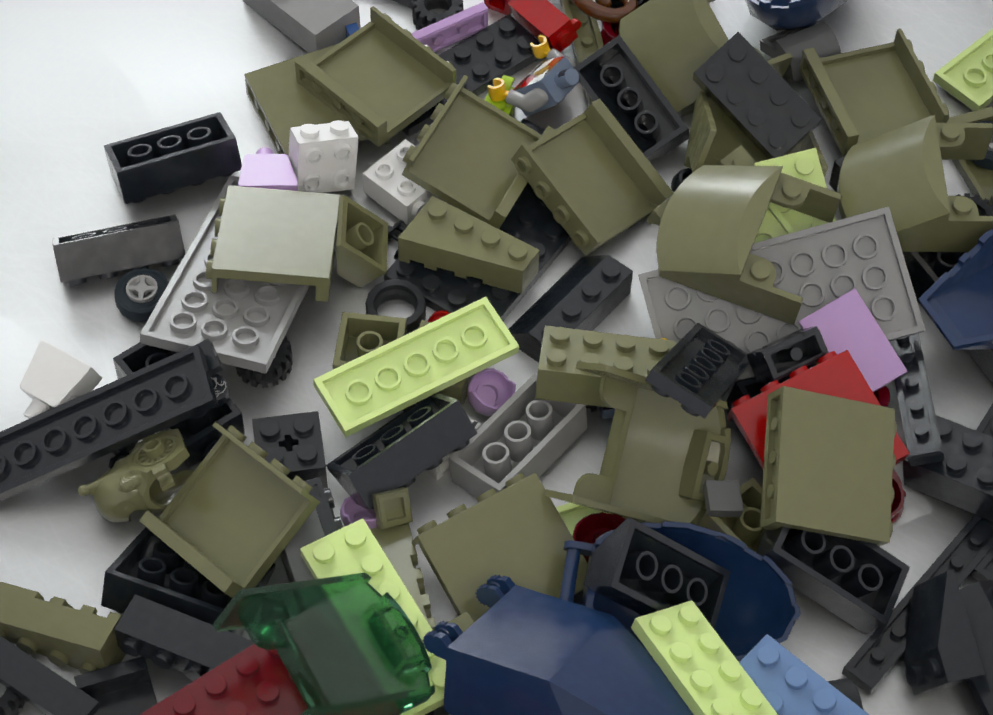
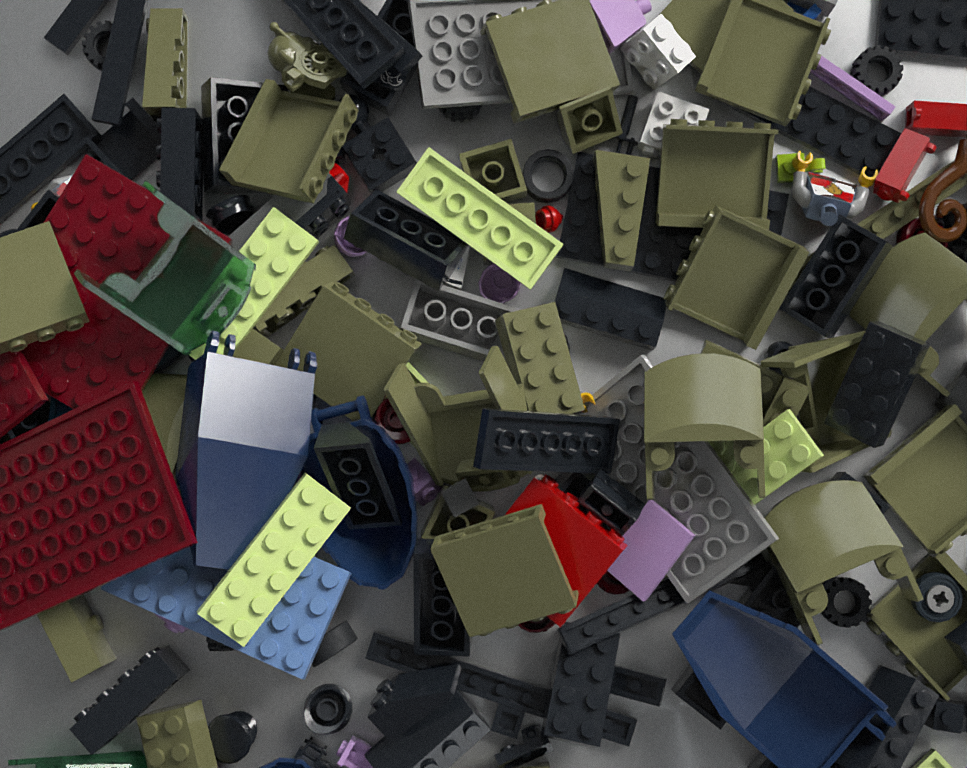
camera: 70 degrees right, 30 degrees up
olive tile [372,487,413,530] -> none

